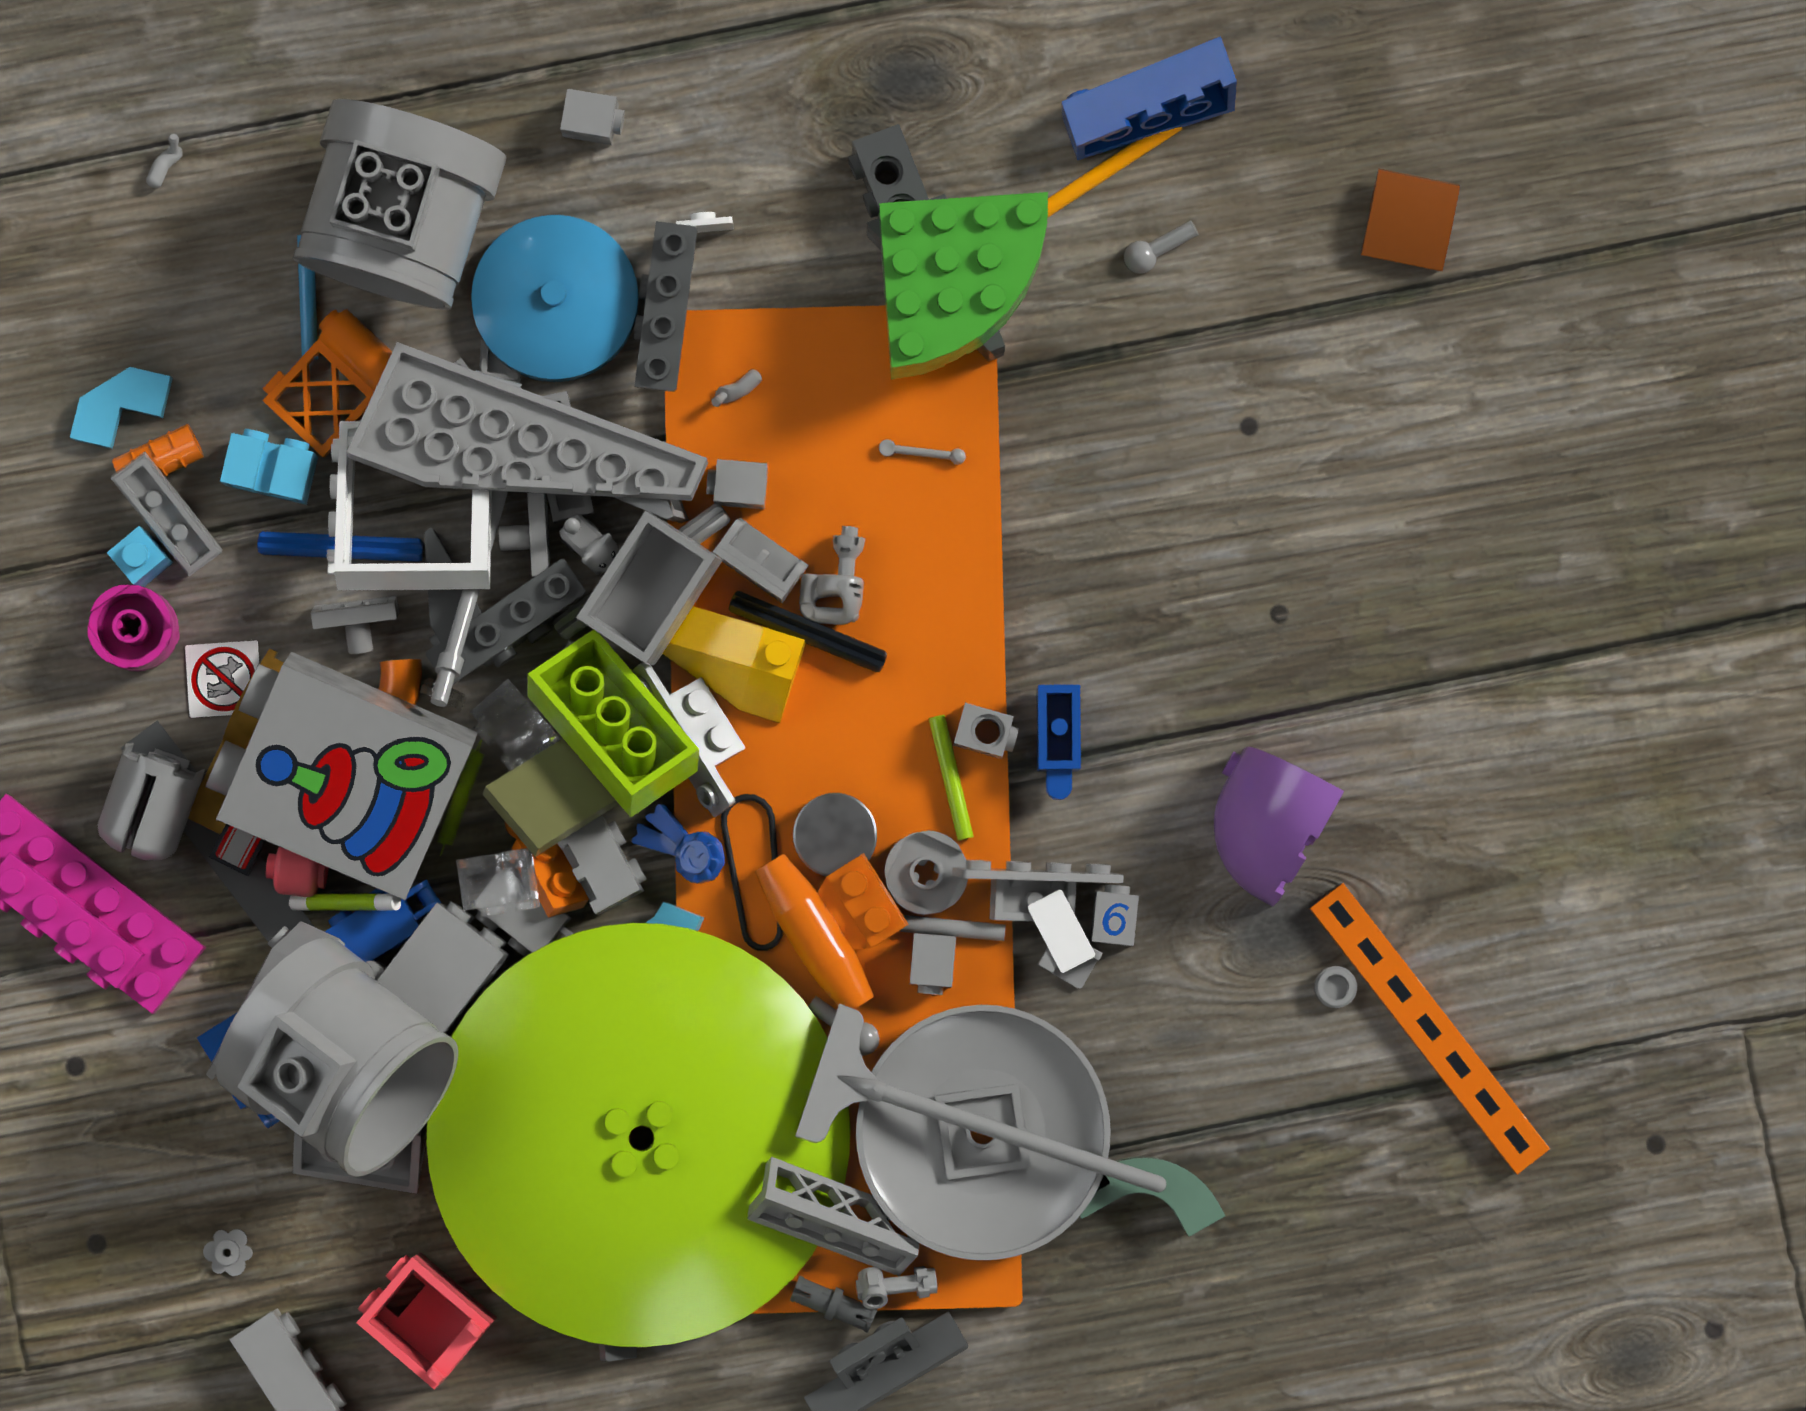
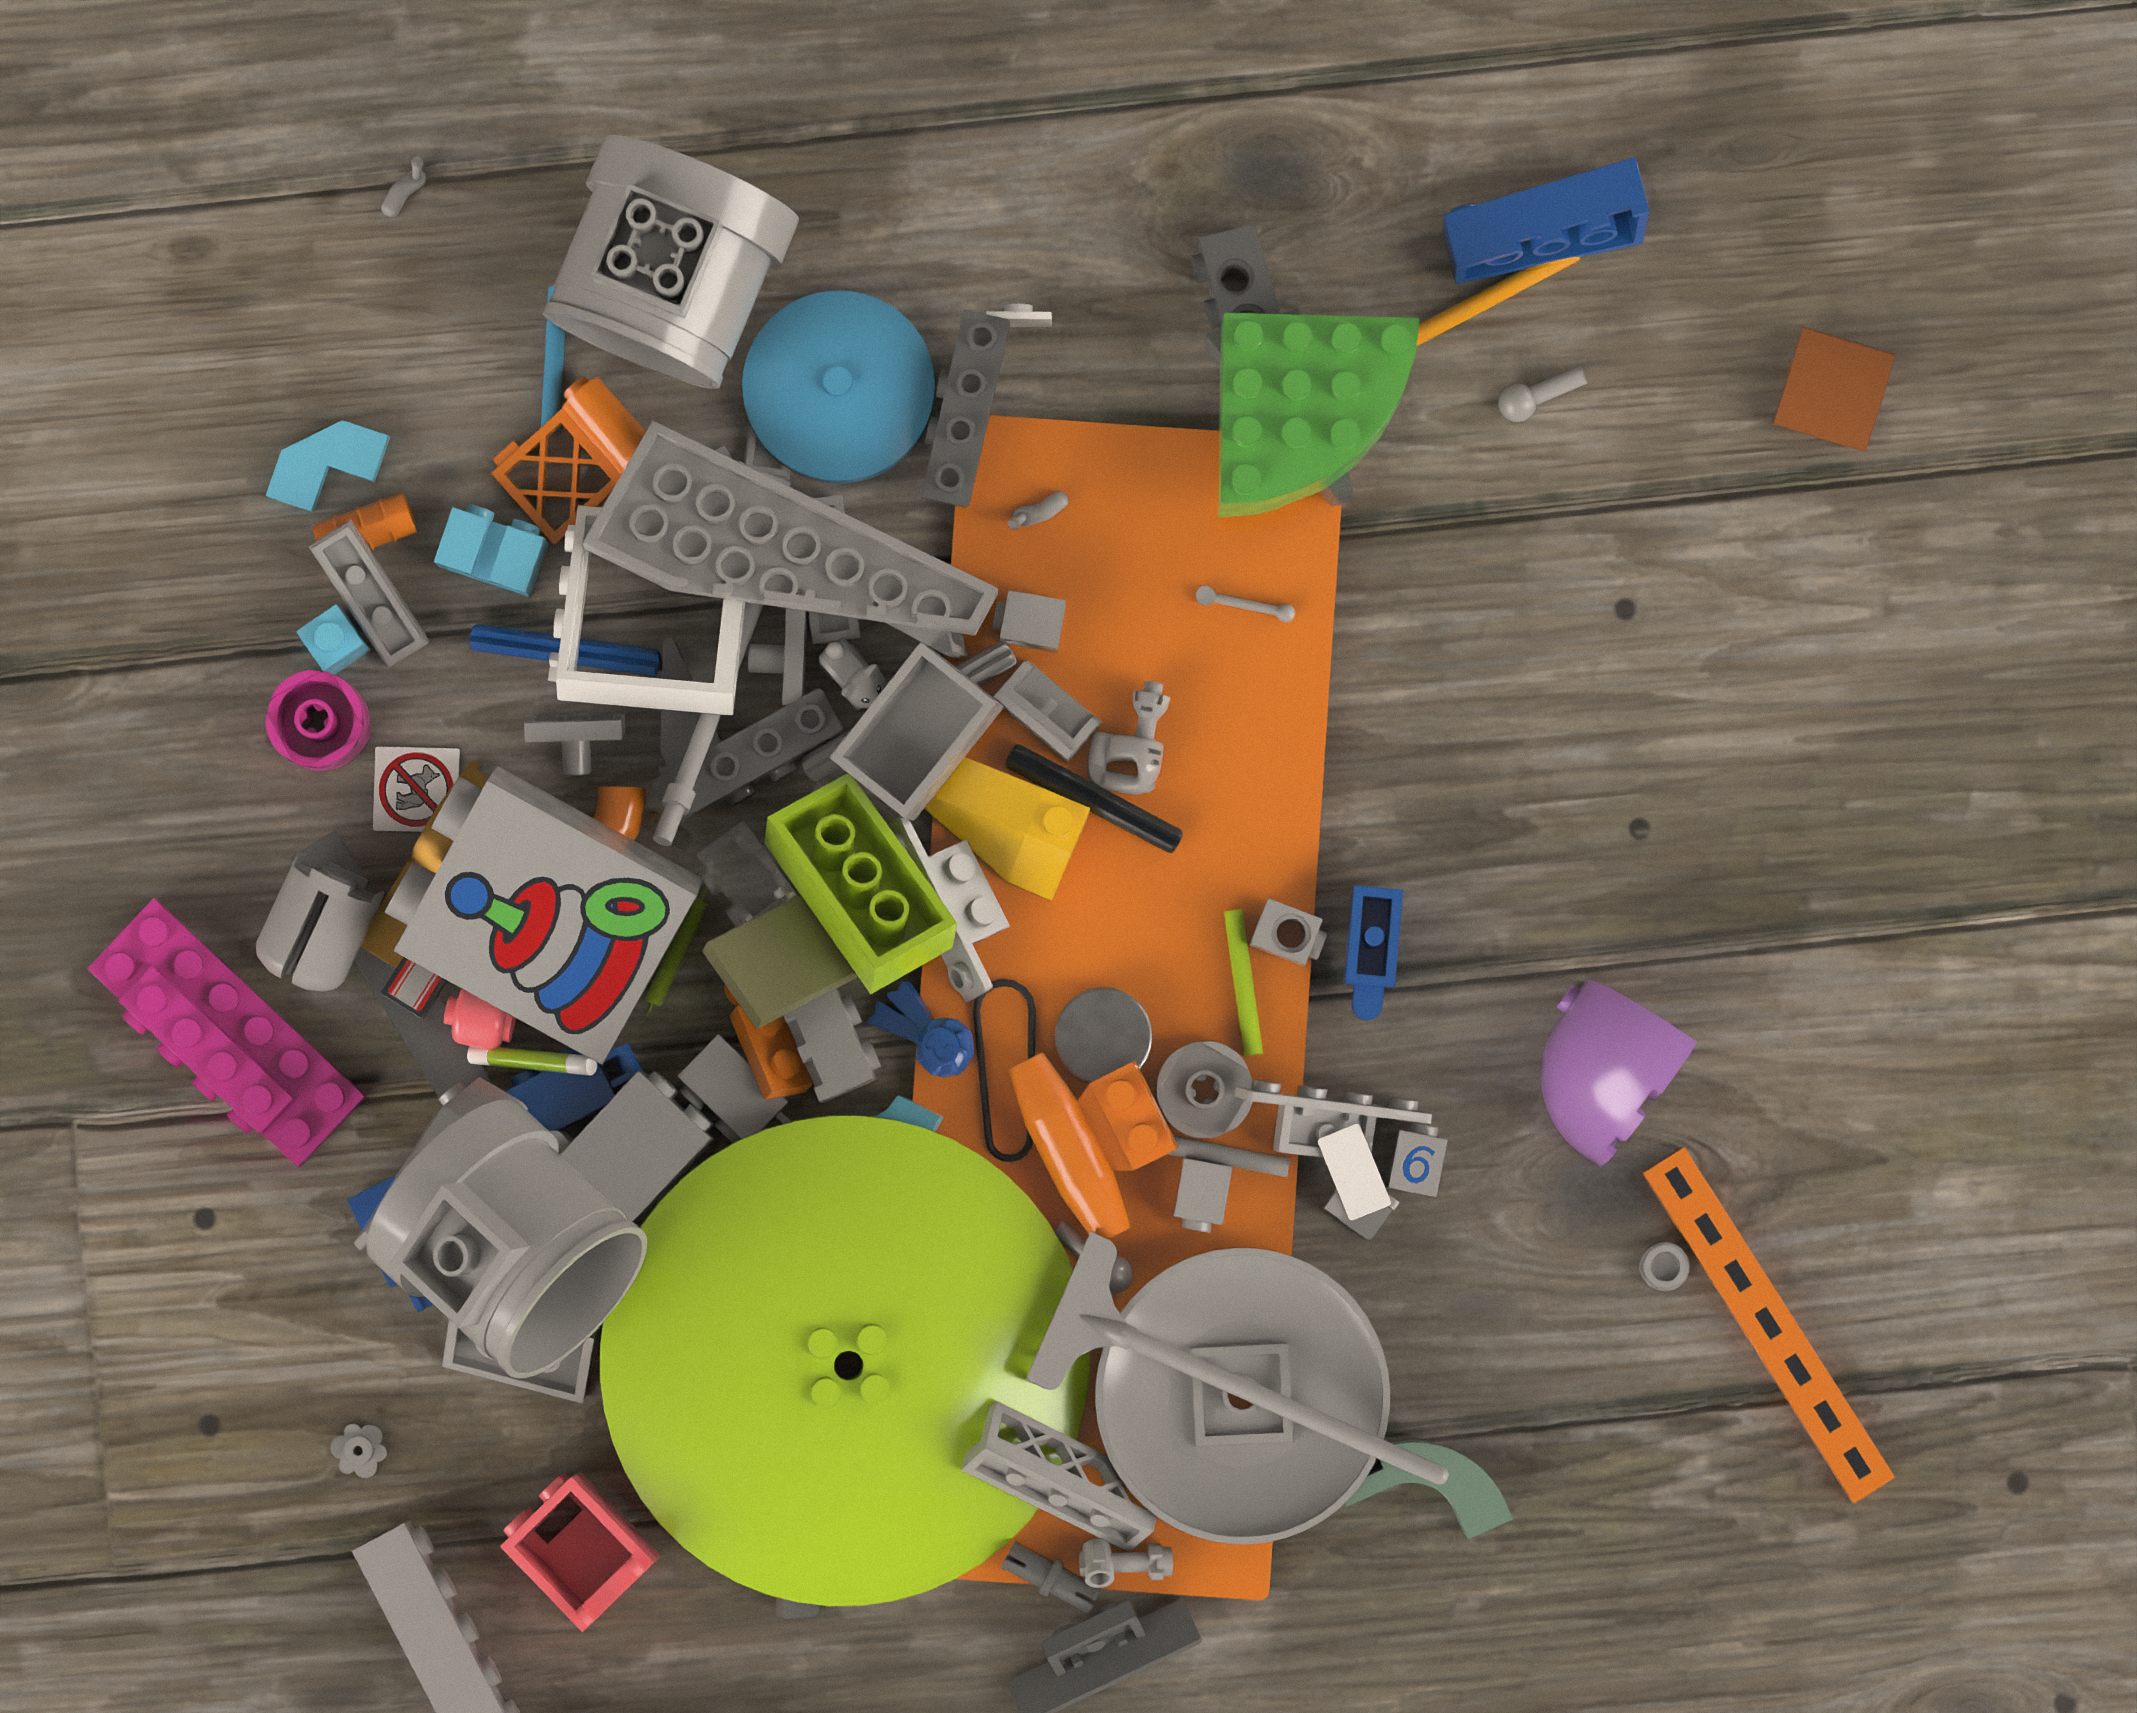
camera: 10 degrees right, 0 degrees up
clear cylinder [456,848,540,917] -> none
light grey brick [560,89,625,145] -> none

